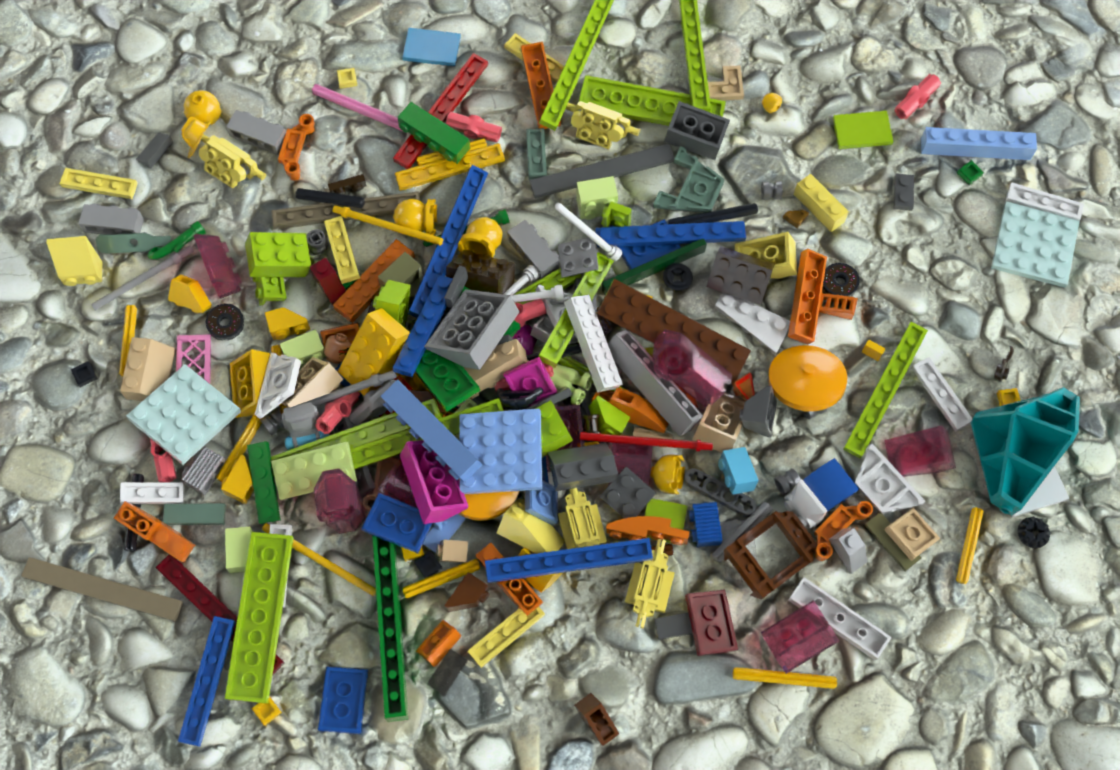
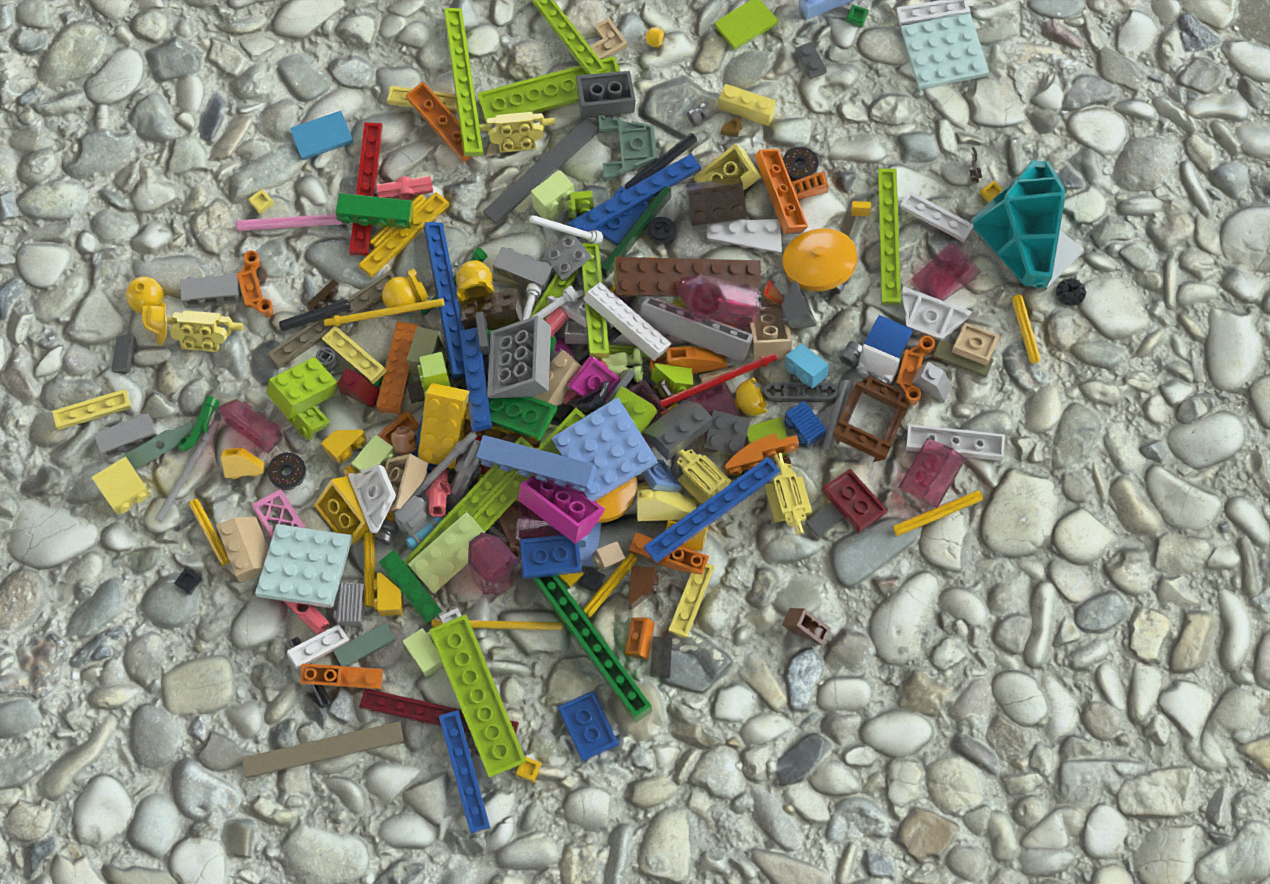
camera: 25 degrees left, 0 degrees up
sand green tile [526,128,547,180] -> none

